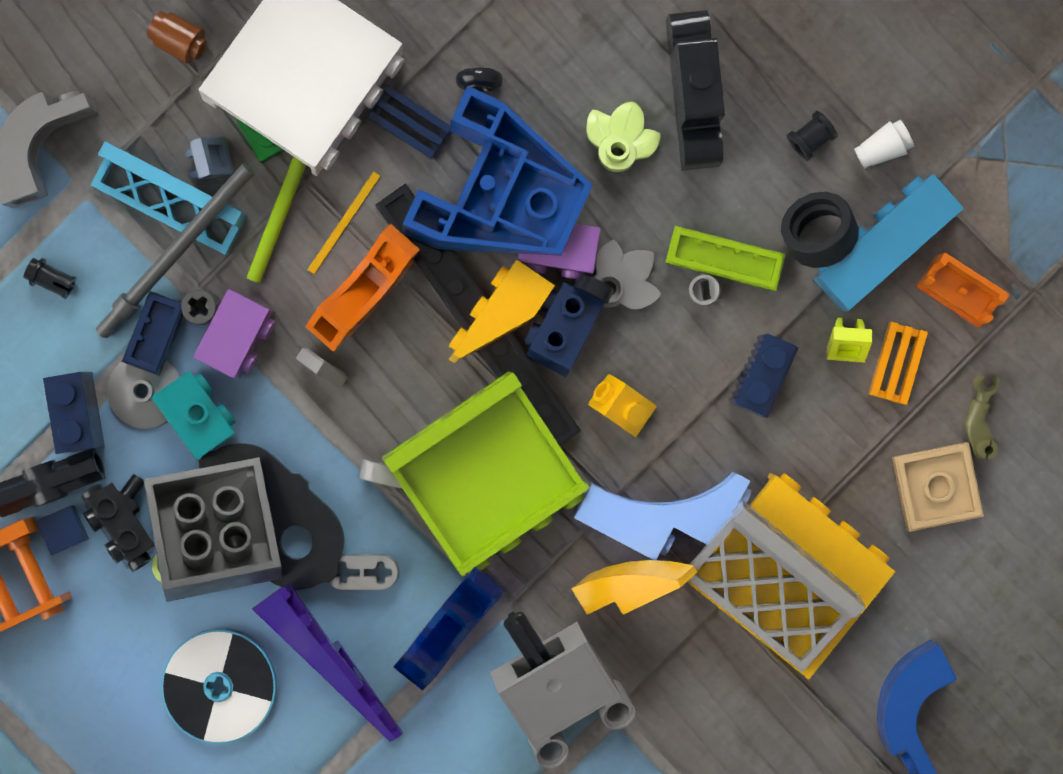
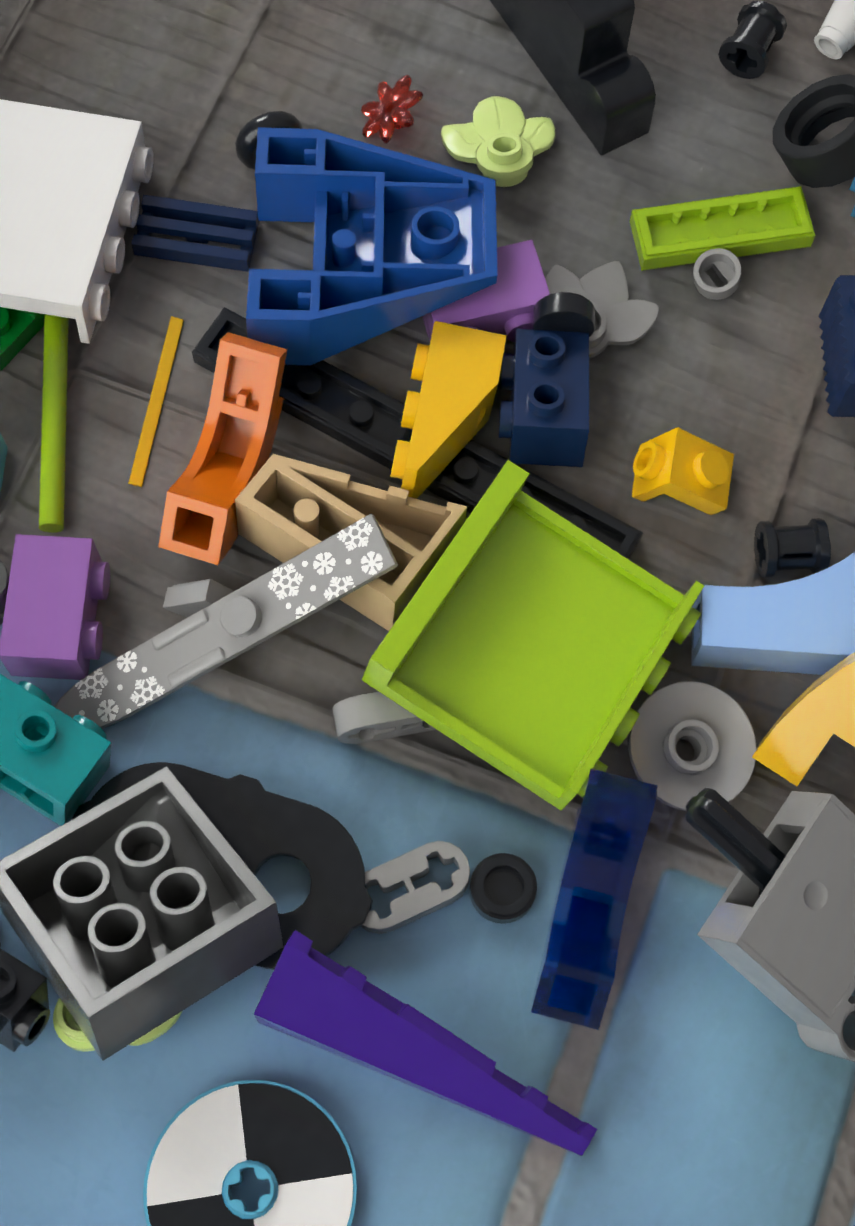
camera: 30 degrees left, 20 degrees down
none -> light grey piece [54,514,398,729]
none -> tan wedge [235,454,467,631]
none -> clear red plant [361,75,423,143]
none -> black tile [469,853,537,924]
none -> light grey dish [628,681,757,811]
none -> black bush [754,518,831,578]

